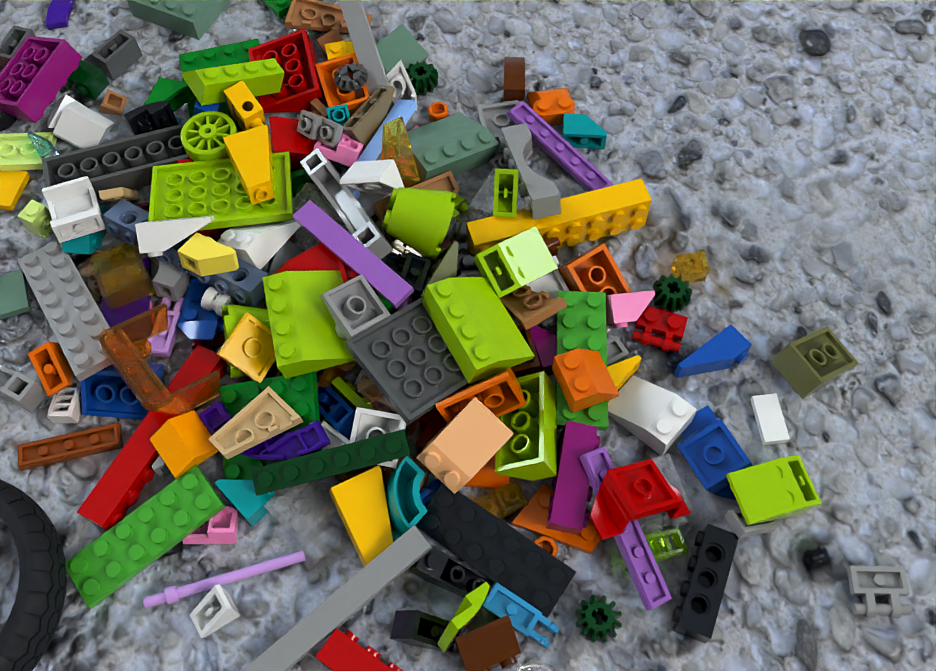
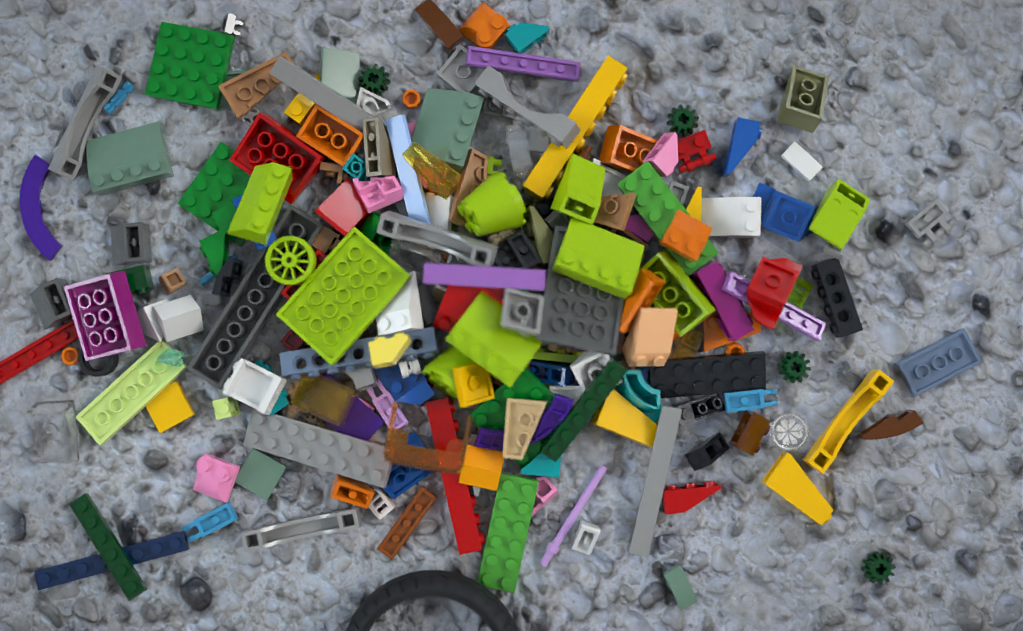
camera: 35 degrees left, 25 degrees up
tan tile [99,187,140,203] -> none
white slope [135,215,214,257] -> none
yellow slope [223,124,274,205] -> none
yellow torso [224,80,266,131] -> none
light grey slope [297,110,344,147] -> none
medium nougat slope [316,28,344,58] -> none
dark grey gear [334,61,368,91] -> none
white slope [340,159,405,194] -> none
lime slope [437,582,490,652] -> none
lime slope [493,168,519,217] -> none
clear yellow brick [671,249,710,283] -> none

